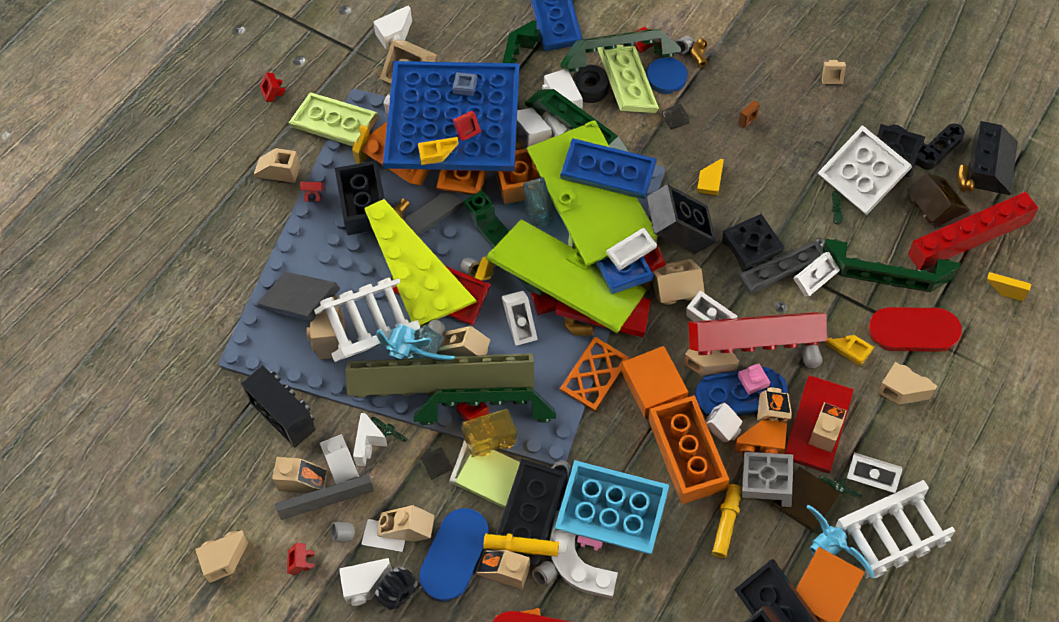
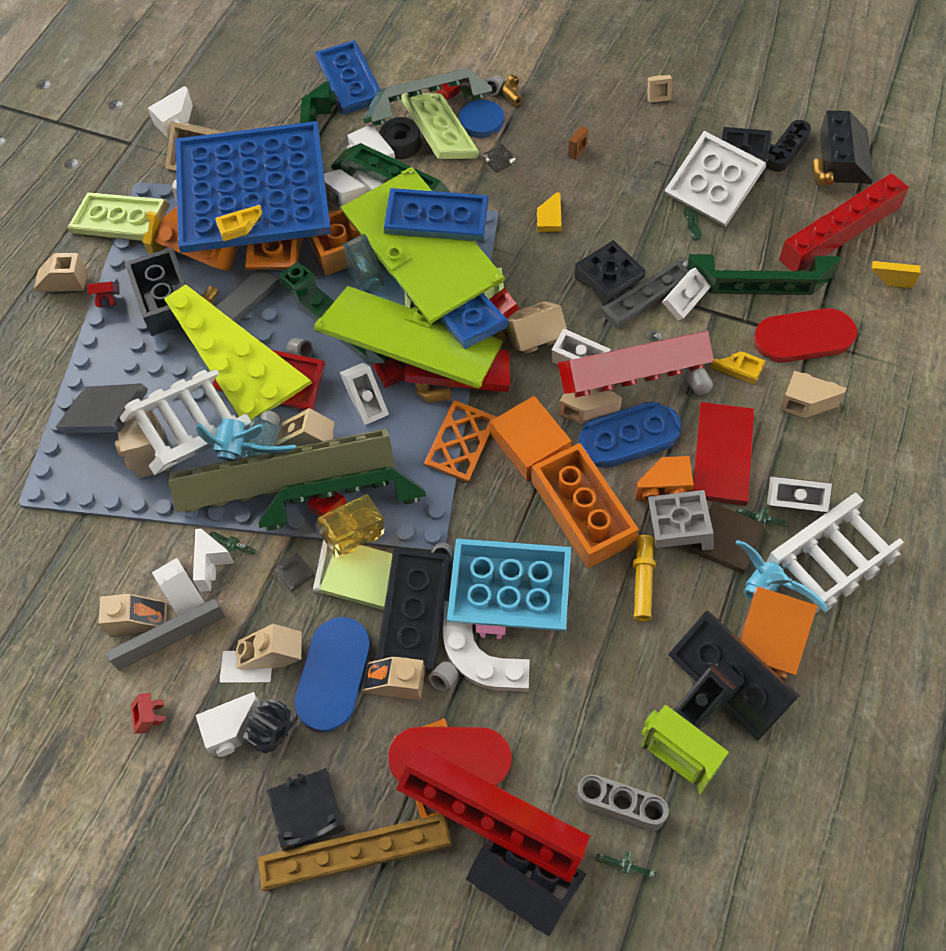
camera: 10 degrees left, 0 degrees up
tan slope [195,530,249,583] -> none
black brick [241,365,316,448] -> none
red tile [260,72,286,102] -> none
light grey piece [331,522,355,542] -> none
sand blue tile [452,72,477,96] -> none
red tile [453,111,481,141] -> none
yellow tile [475,256,495,281] -> none
yellow pin [483,533,559,557] -> none
white tile [606,228,657,271] -> none
black brick [647,184,716,254] -> none
white slope [705,403,742,443] -> none
bright pink tile [738,363,770,395] -> none
slope [757,388,792,422] -> none
tan slope [809,402,847,452] -> none
dark brown slope [907,173,970,225] -> none

